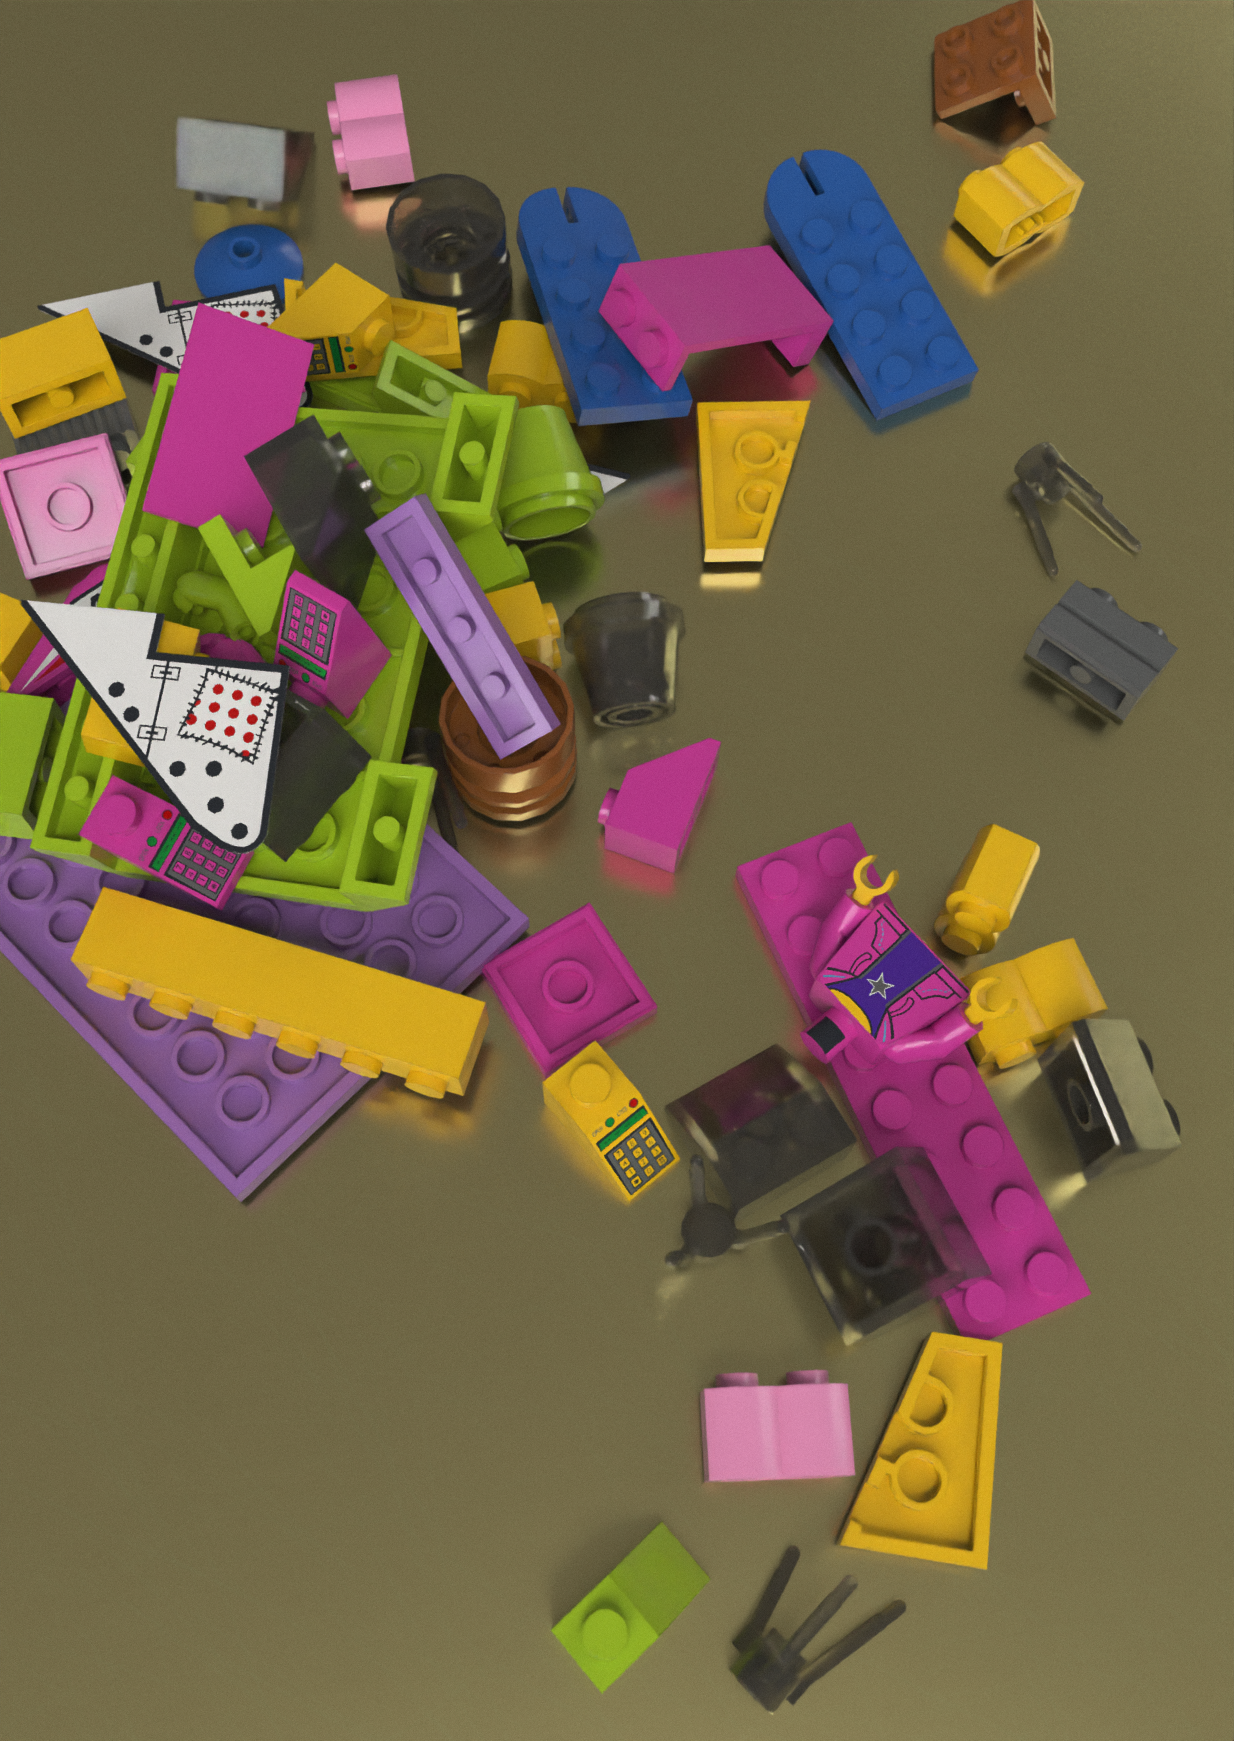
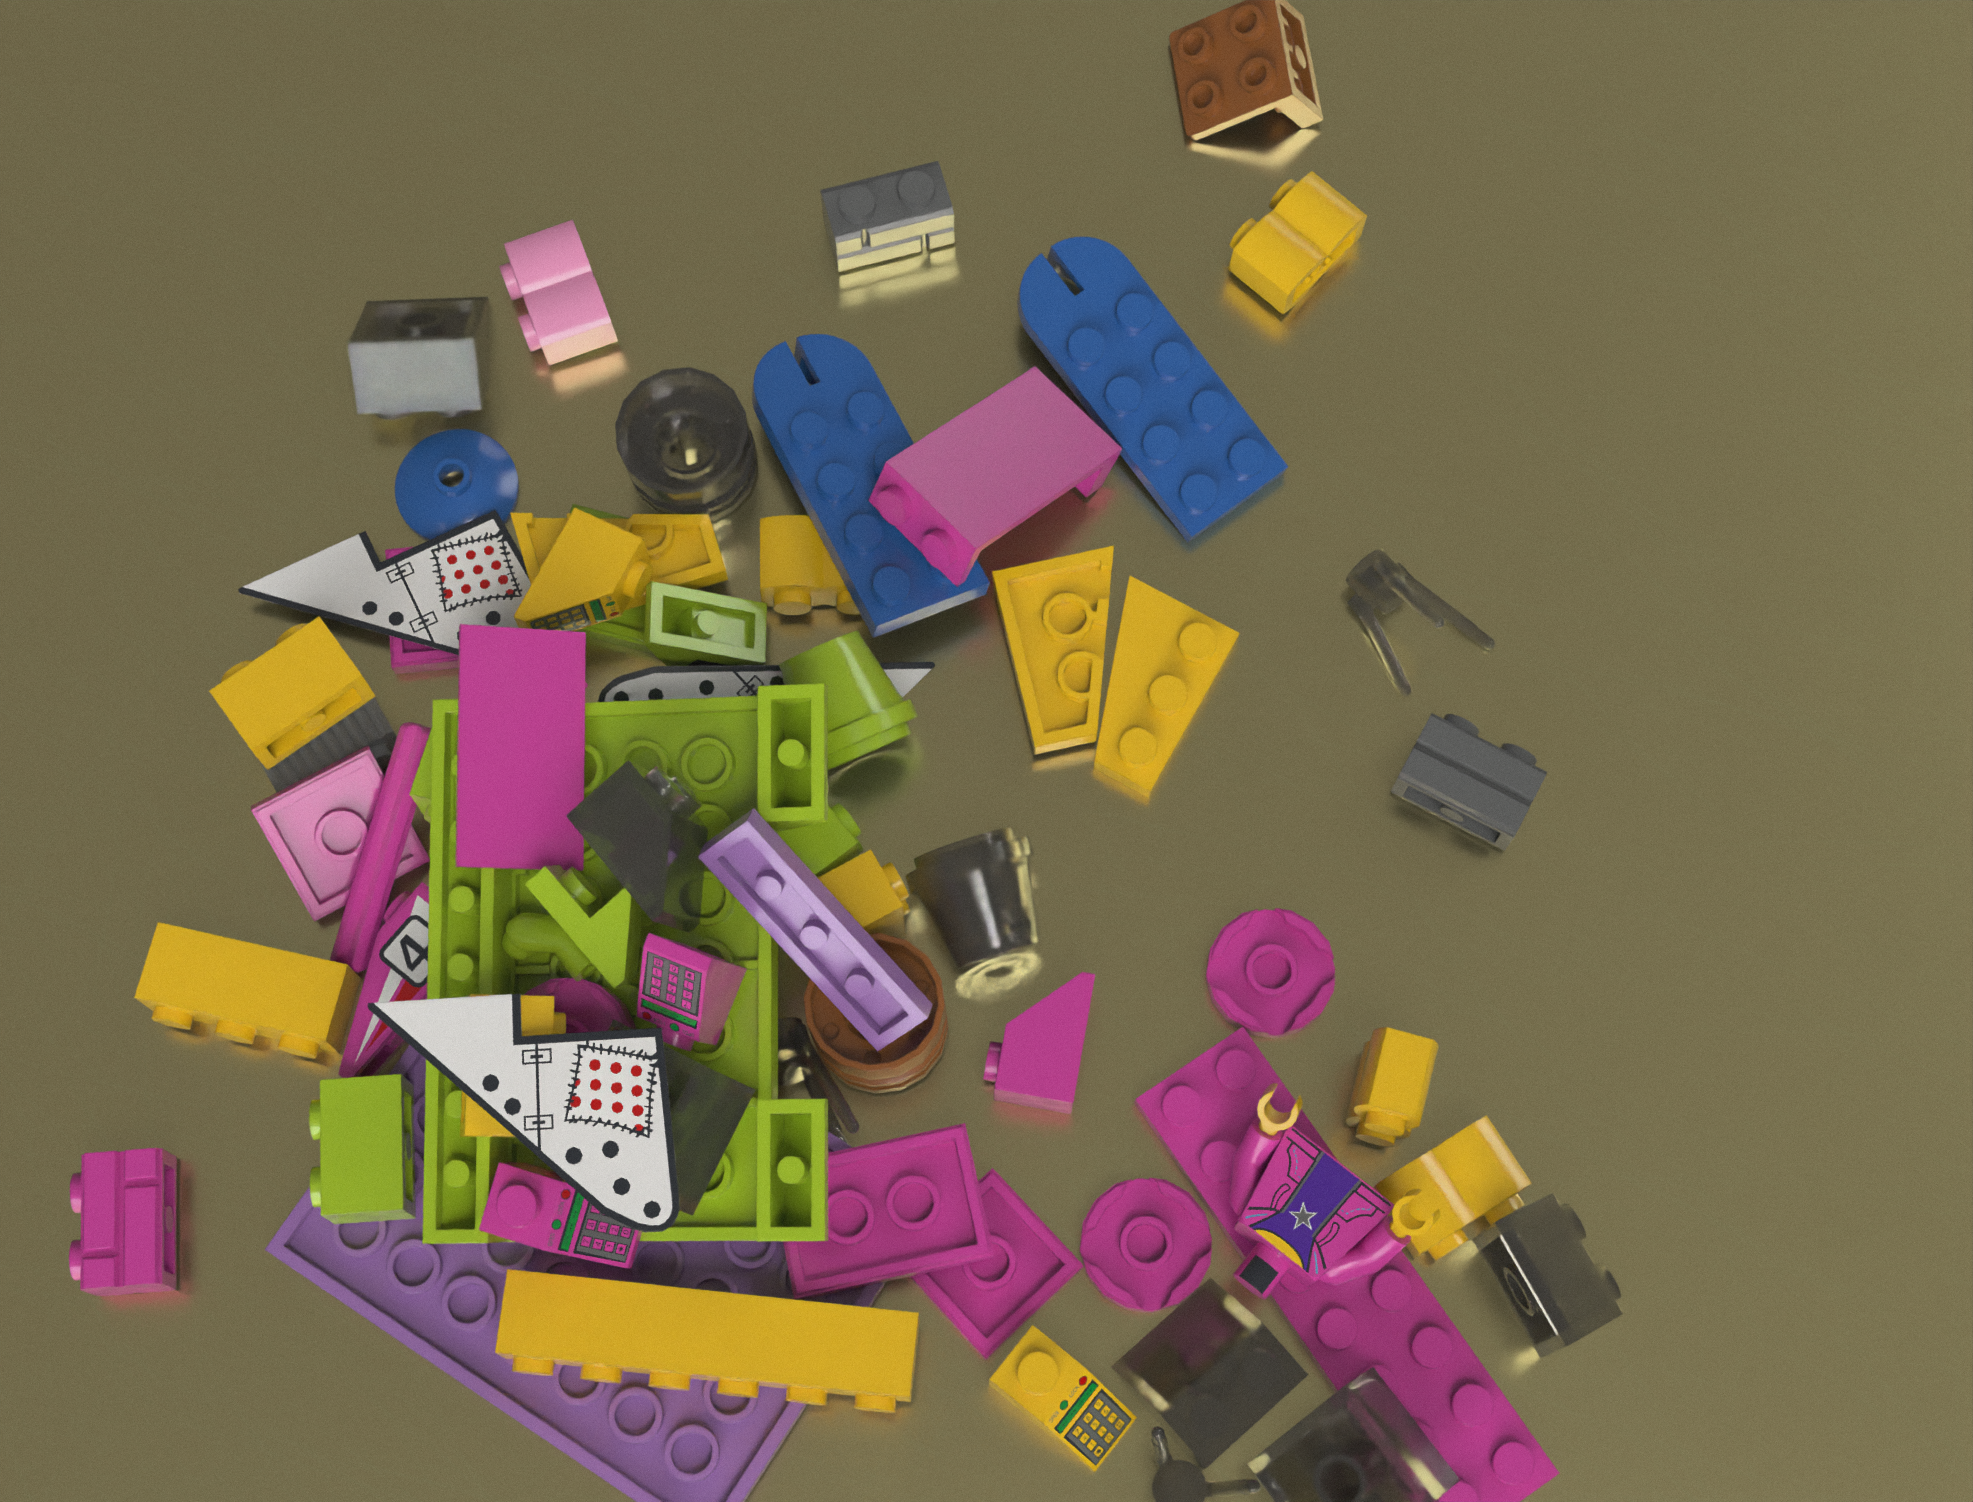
camera: 10 degrees left, 5 degrees up
none -> dark pink axle [330,722,431,973]
none -> dark pink tile [783,1123,994,1300]
none -> dark grey brick [820,161,955,272]
none -> dark pink tile [1079,1178,1212,1313]
none -> yellow wing [1093,575,1240,798]
none -> dark pink tile [1205,908,1336,1038]

